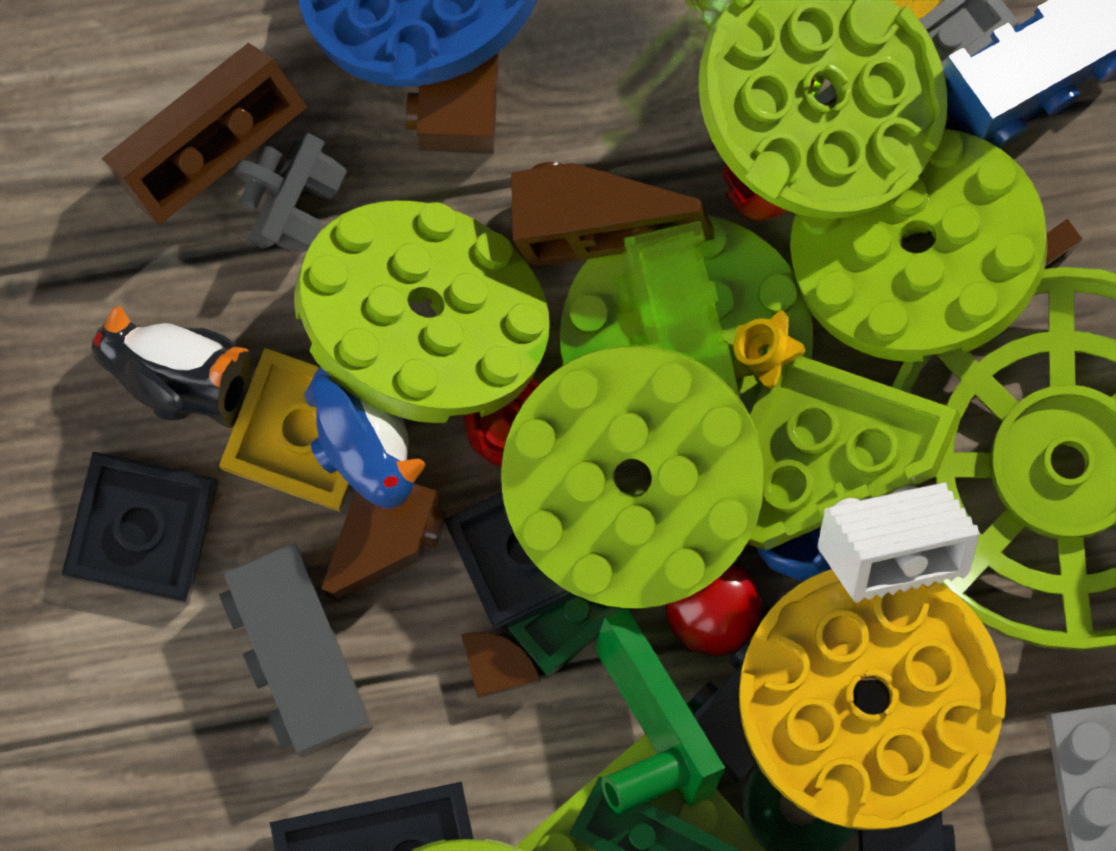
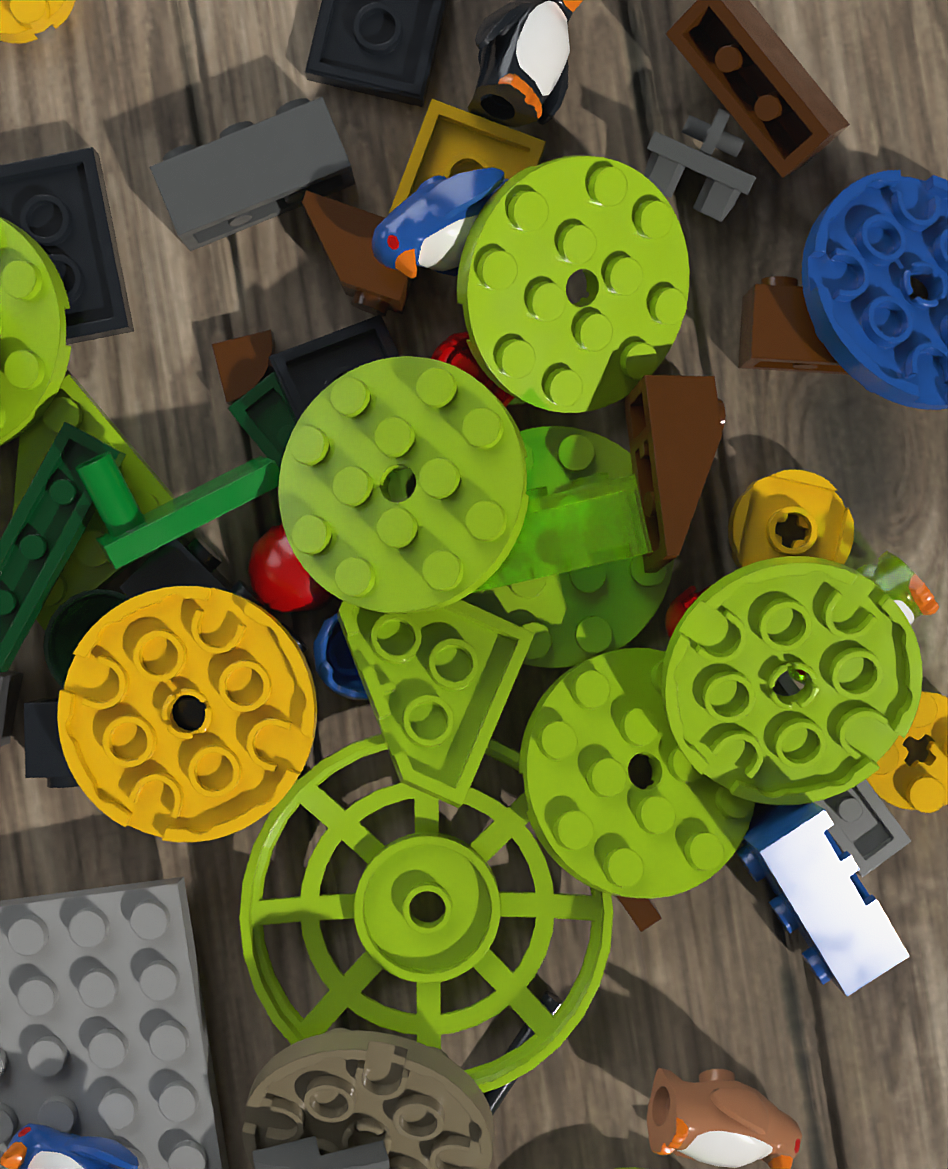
camera: 90 degrees right, 10 degrees up
yellow plate [728,311,805,389] -> none
white brick [817,482,979,603] -> none
none -> yellow plate [728,470,854,568]

